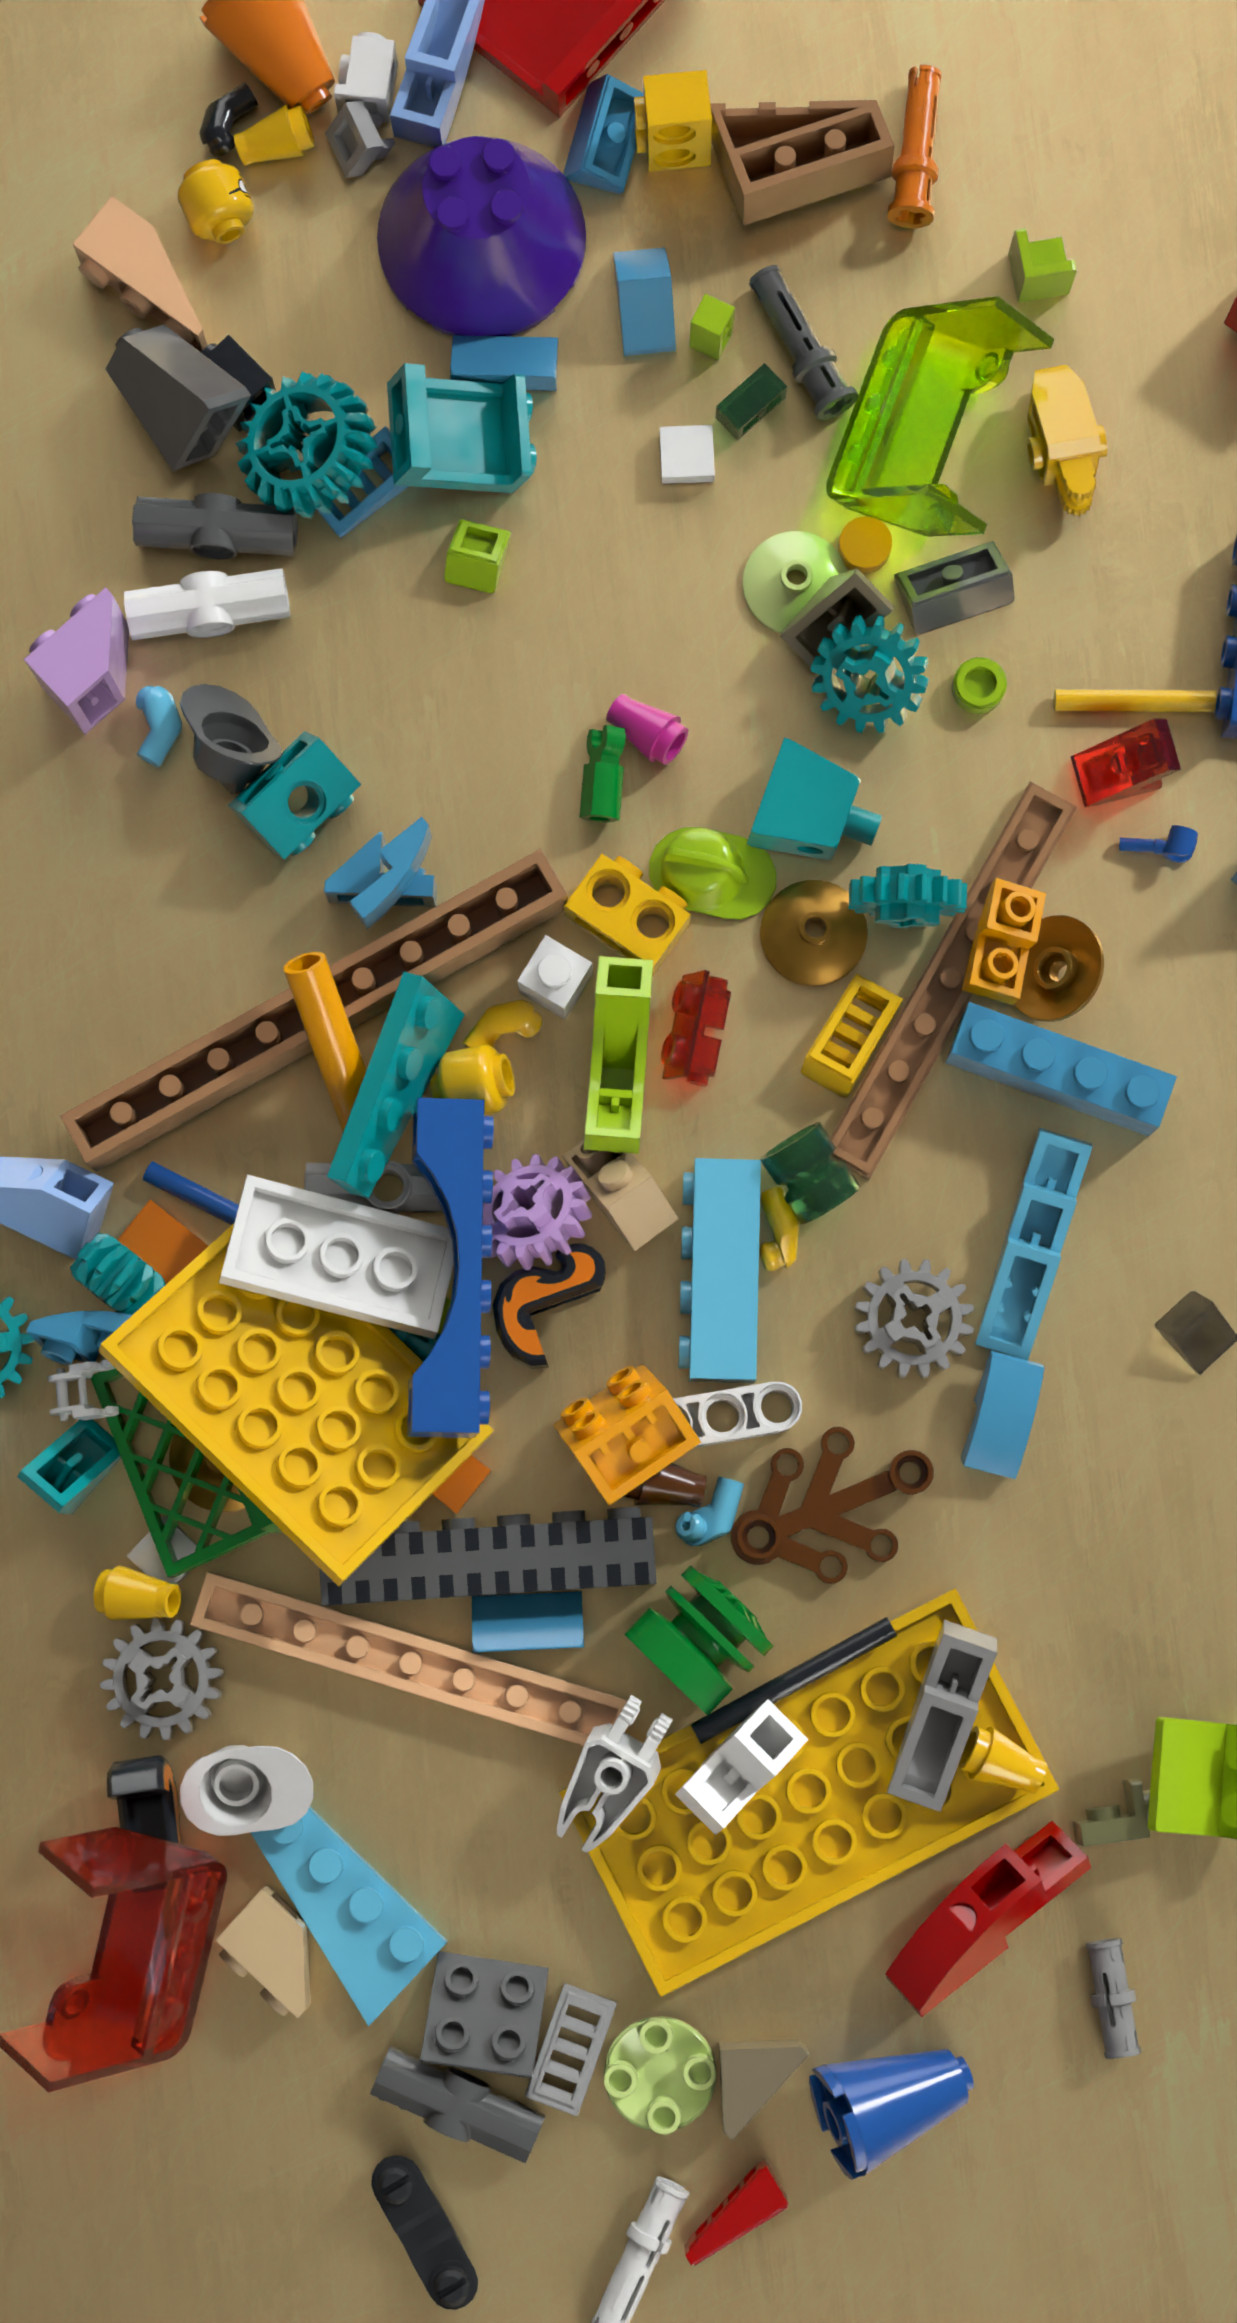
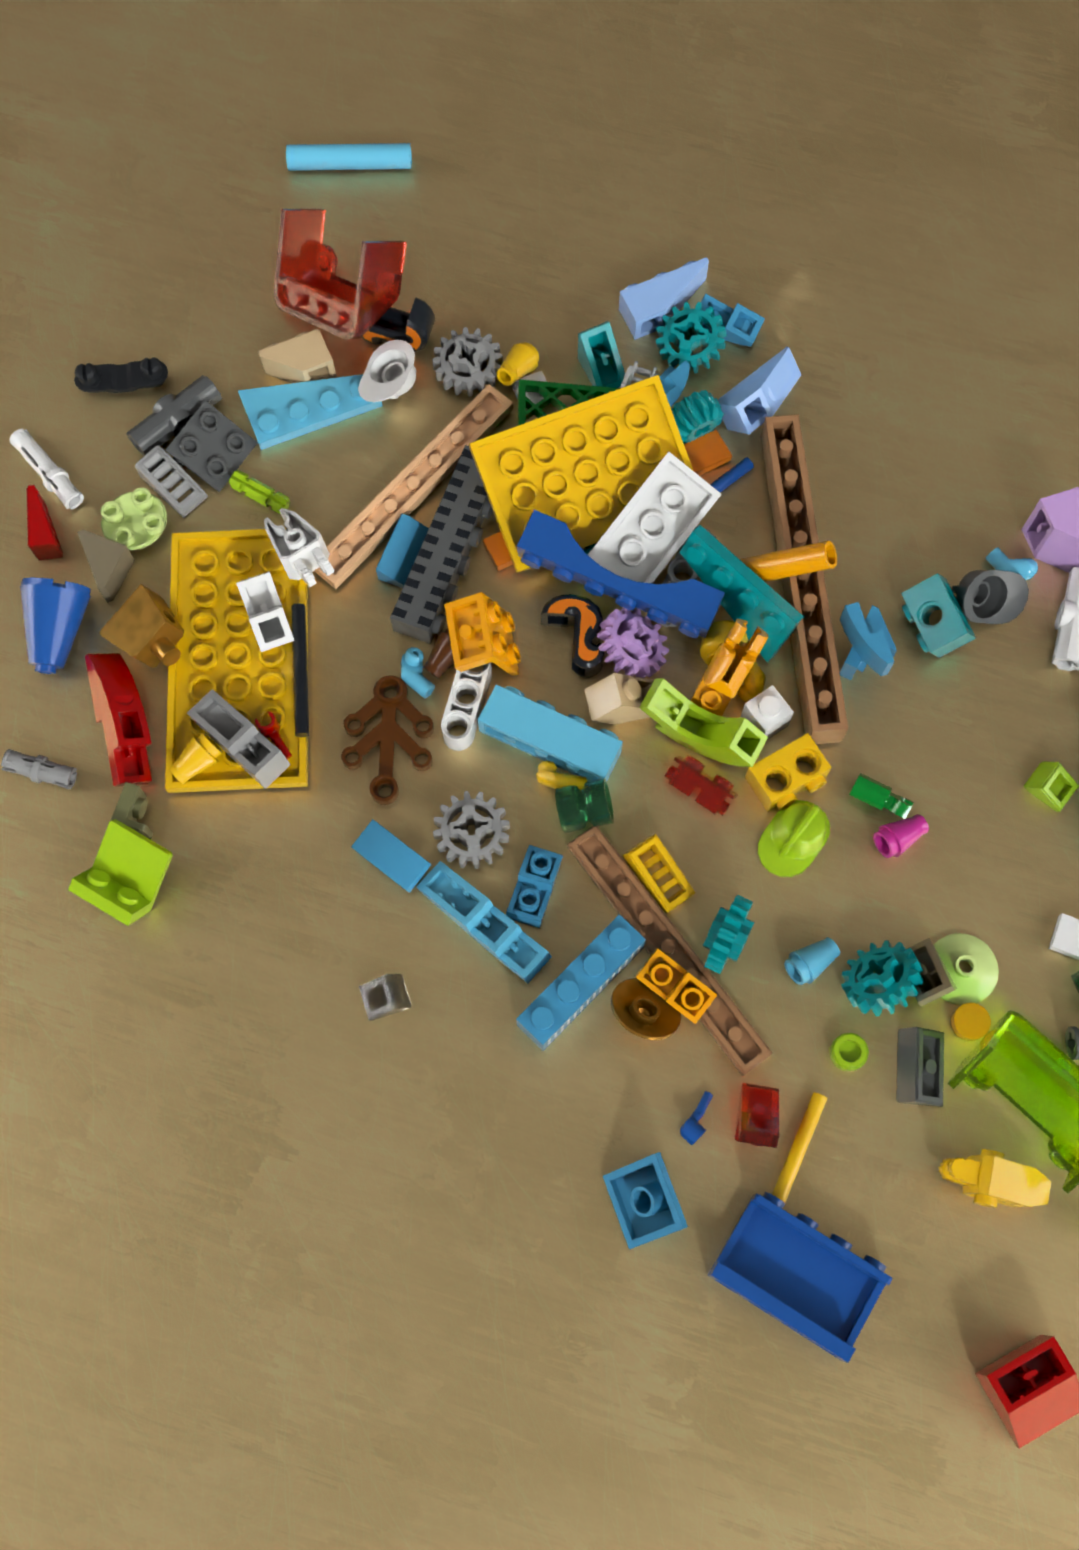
camera: 115 degrees right, 10 degrees down
green wheel [624,1565,774,1716] -> none
teal torso [746,737,882,860] -> none
pearl gold dish [760,880,868,986] -> none
none -> pearl gold torso [99,584,184,668]
none -> lime axle [229,470,291,514]
none -> red hand [255,711,292,759]
none -> dark azure slope [506,845,563,928]
none -> light orange plate [690,619,768,716]
none -> medium azure cone [784,937,840,985]

